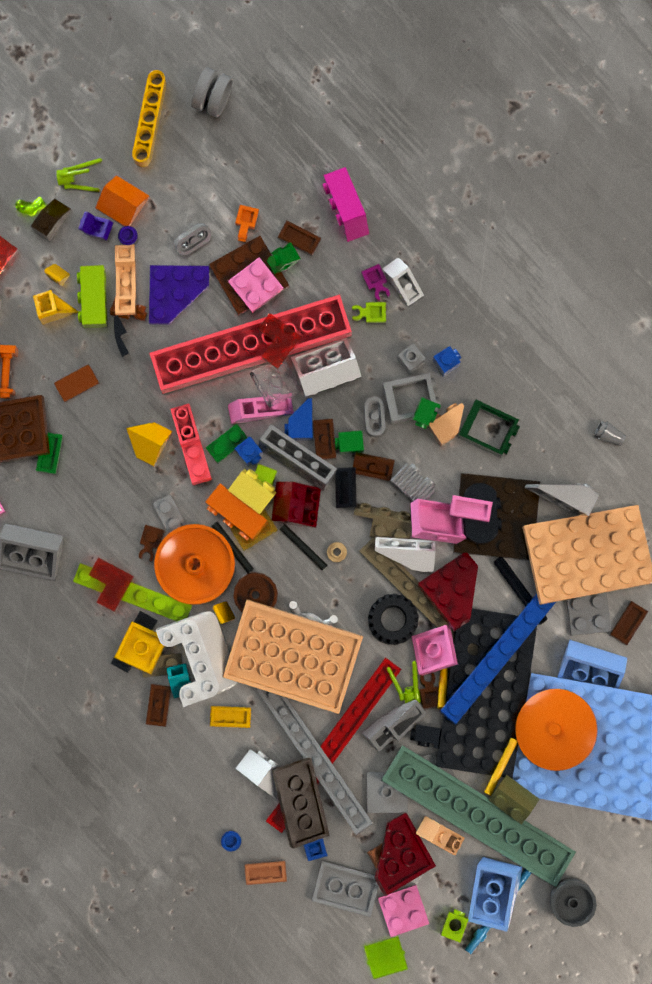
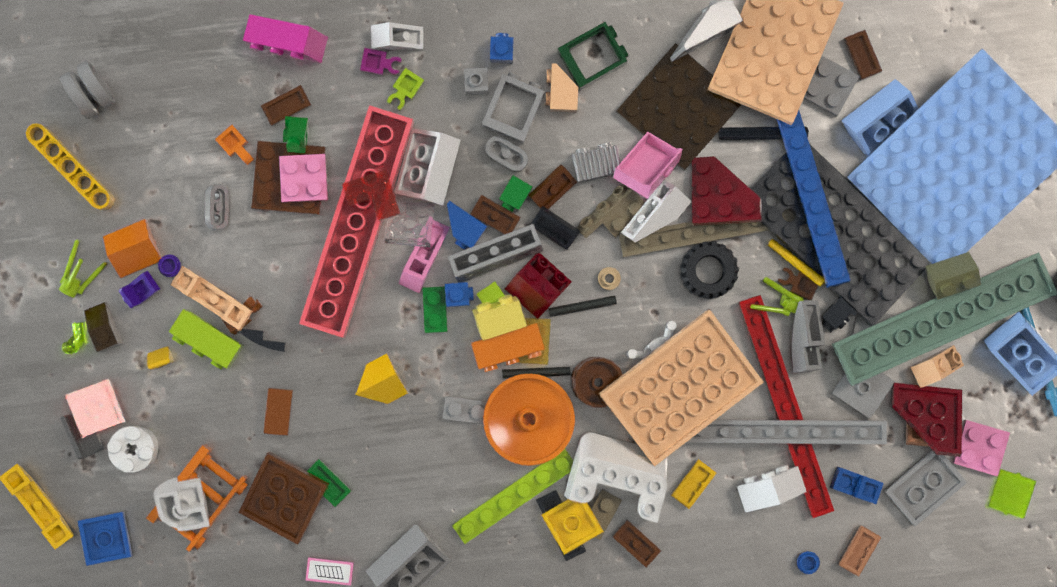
camera: 60 degrees left, 5 degrees up
yellow slope [33,290,78,325] -> none
clear red plate [89,557,134,612] -> none
reddish brown plate [139,525,165,562] -> none
dark purple plate [149,265,210,325] -> none
teal brick [167,663,191,699] -> none
coral slope [170,403,212,485] -> none
yellow slope [213,601,235,625] -> none
dark brown plate [272,758,330,849] -> none
green brick [412,397,441,429] -> none
bright pink plate [412,625,458,676] -> none
lime brick [440,909,469,942] -> none
bright pink tile [449,495,493,523] -> none
black brick [463,483,502,545] -> none
yellow bar [484,738,518,796] -> none
orange dish [516,689,598,771] -> none

